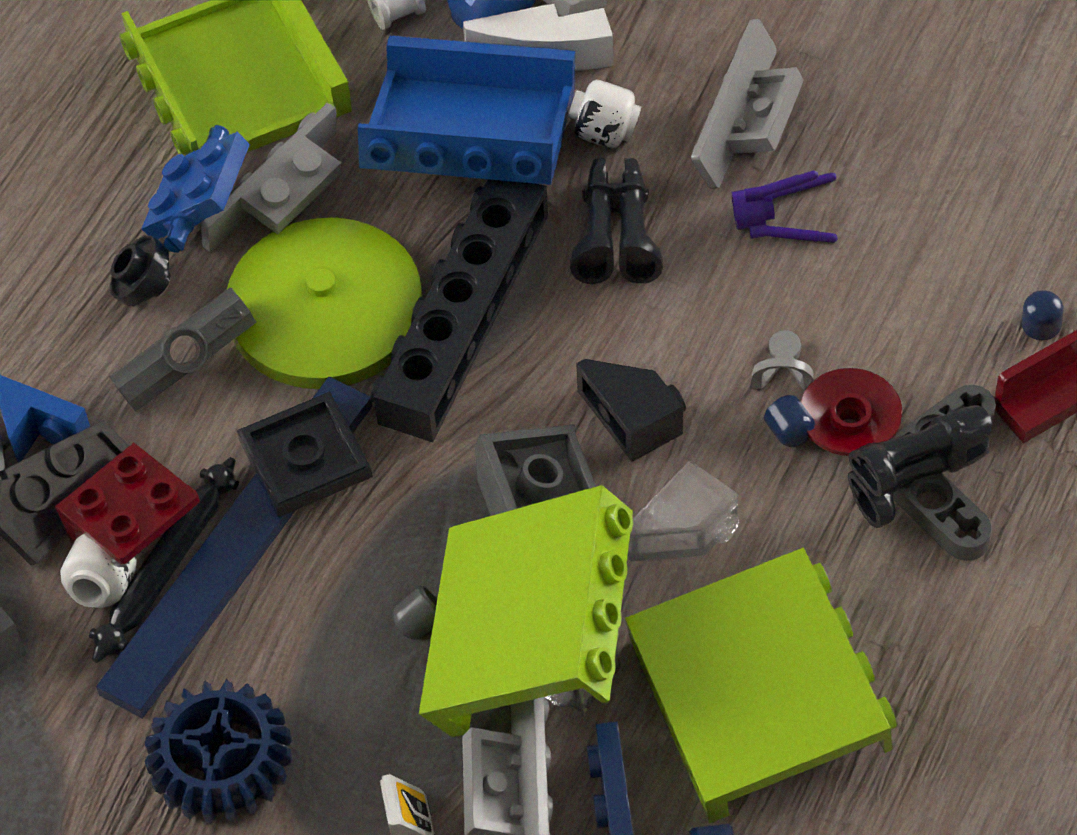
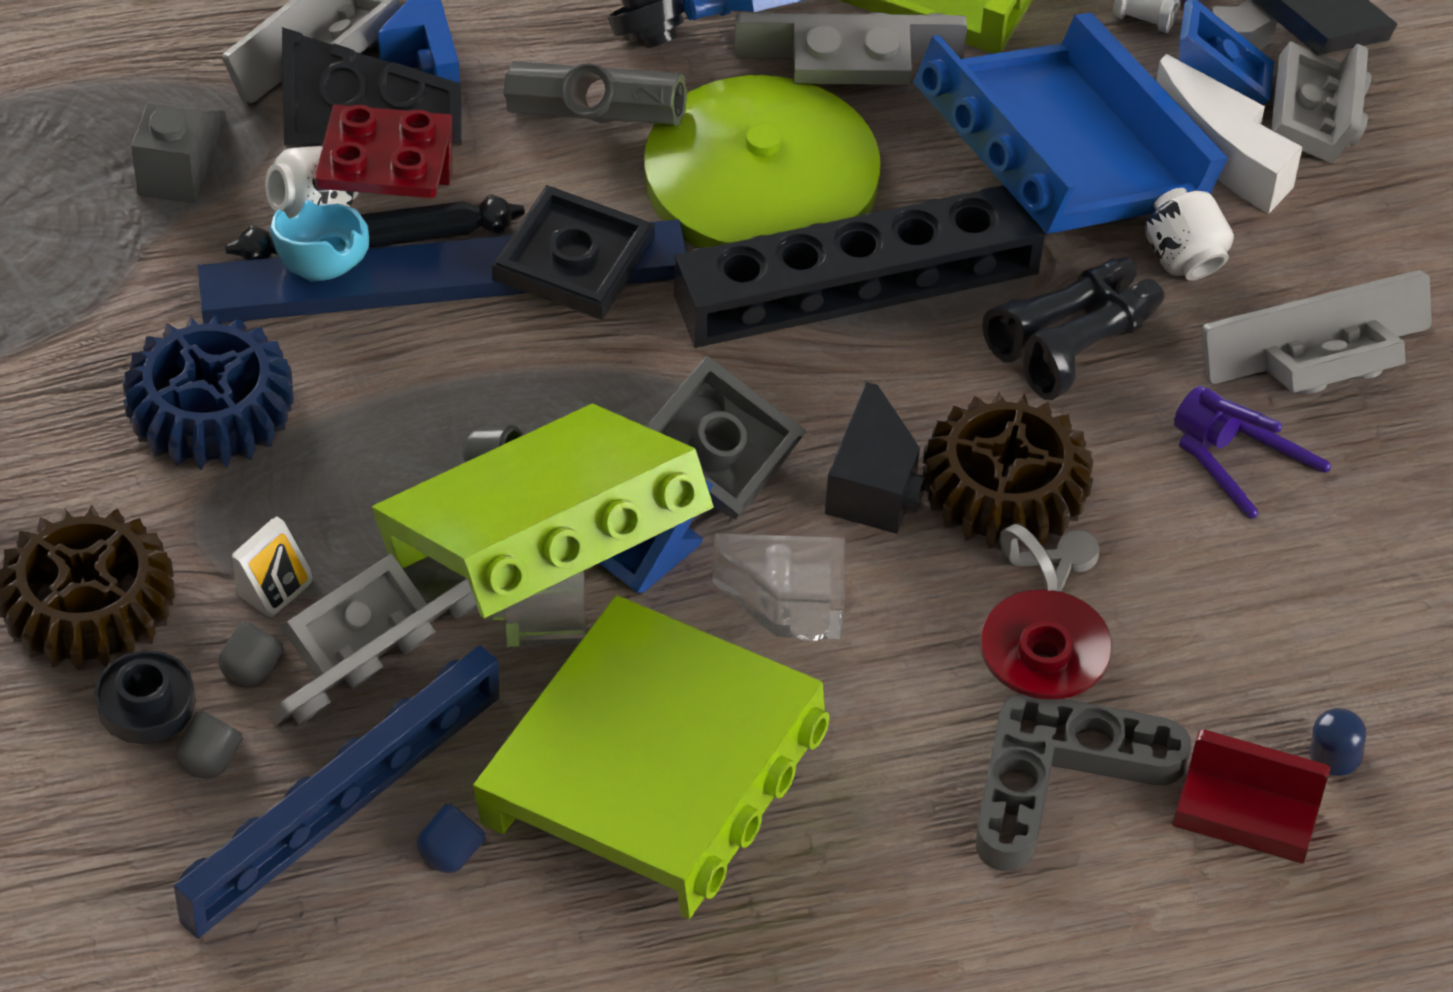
camera: 45 degrees right, 5 degrees down
dark blue piece [764,395,815,447] -> none
black piece [848,405,992,528] -> none
none -> medium azure hair [269,200,369,282]
none -> dark brown gear [922,392,1093,549]

